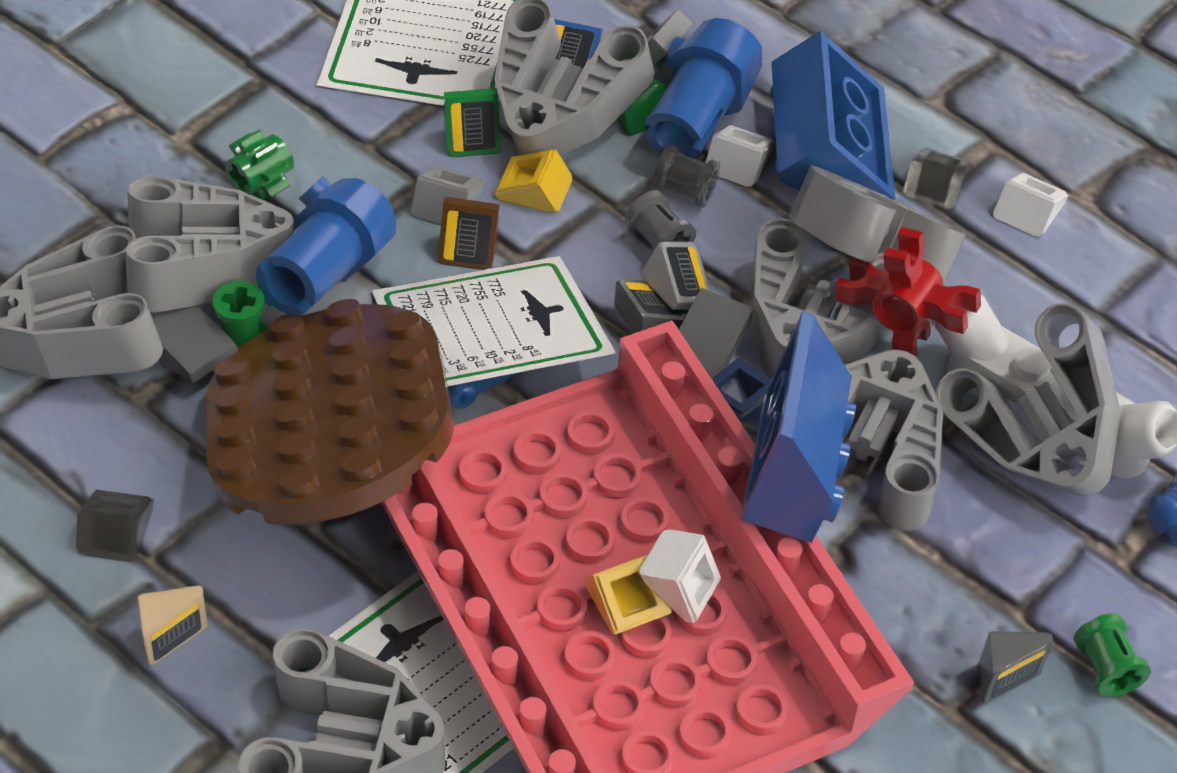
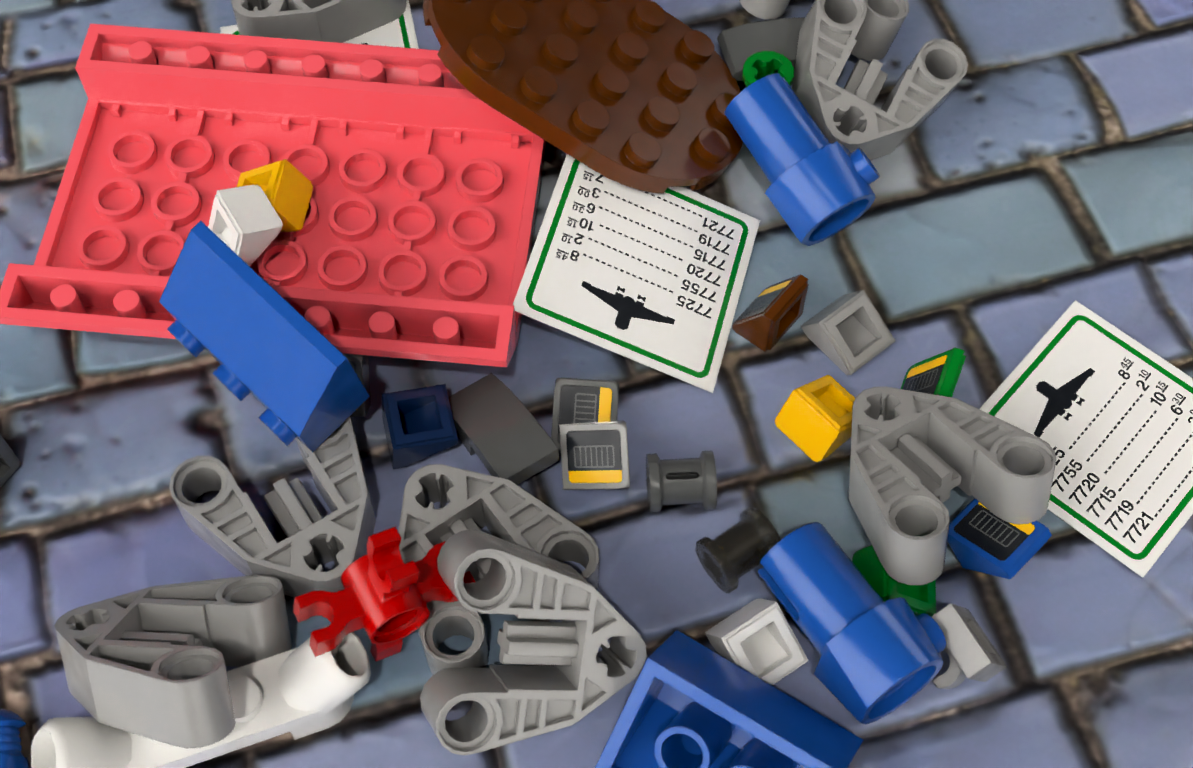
camera: 125 degrees right, 10 degrees up
green gear [225,130,294,200] -> none

